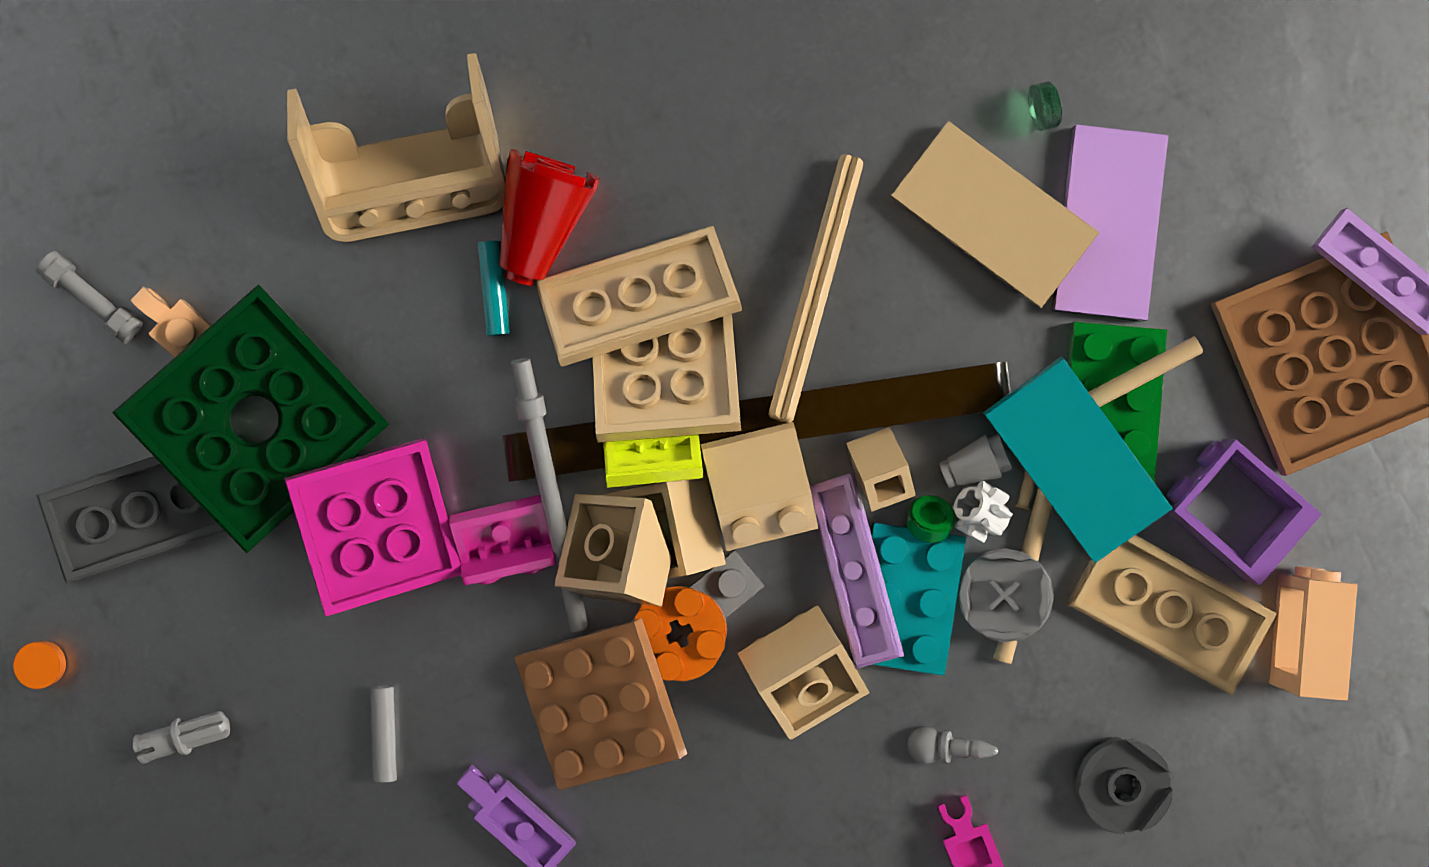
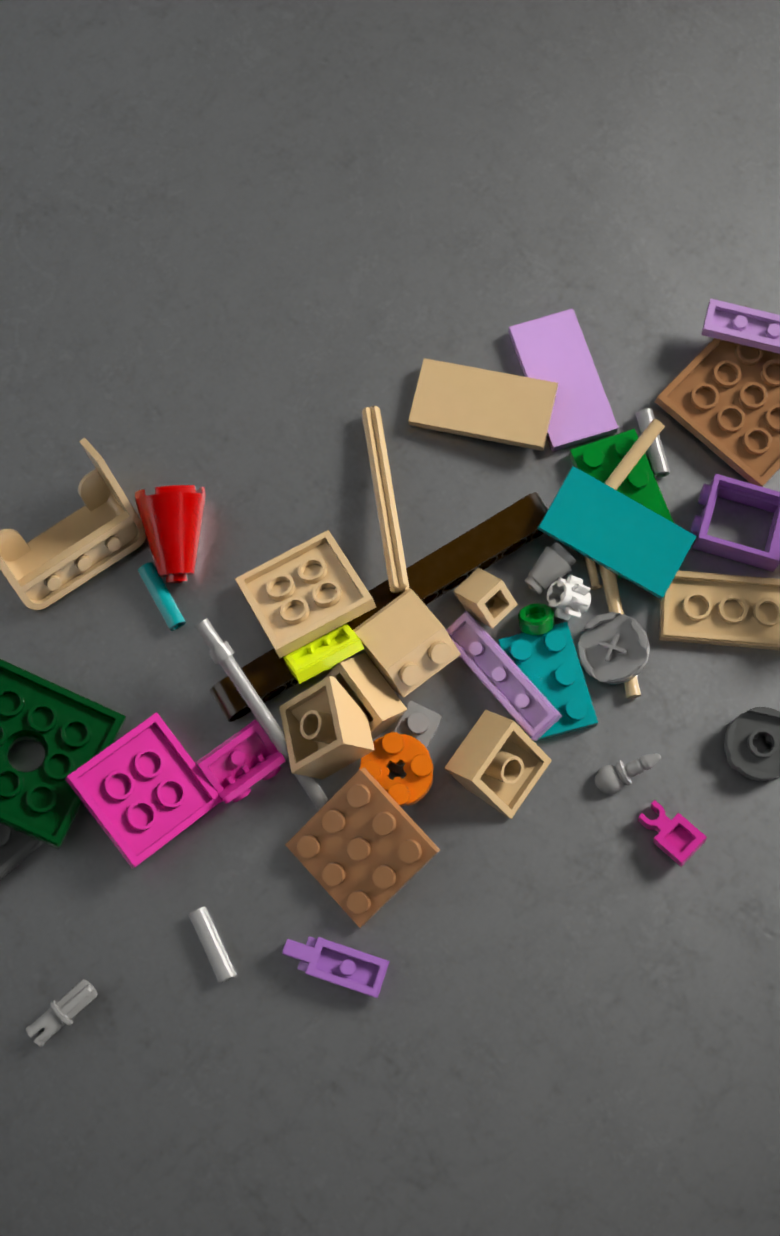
camera: 20 degrees left, 15 degrees down
tan tile [535,226,742,367] -> none
clear green tile [1028,81,1062,131] -> none
none -> light grey piece [636,408,670,478]

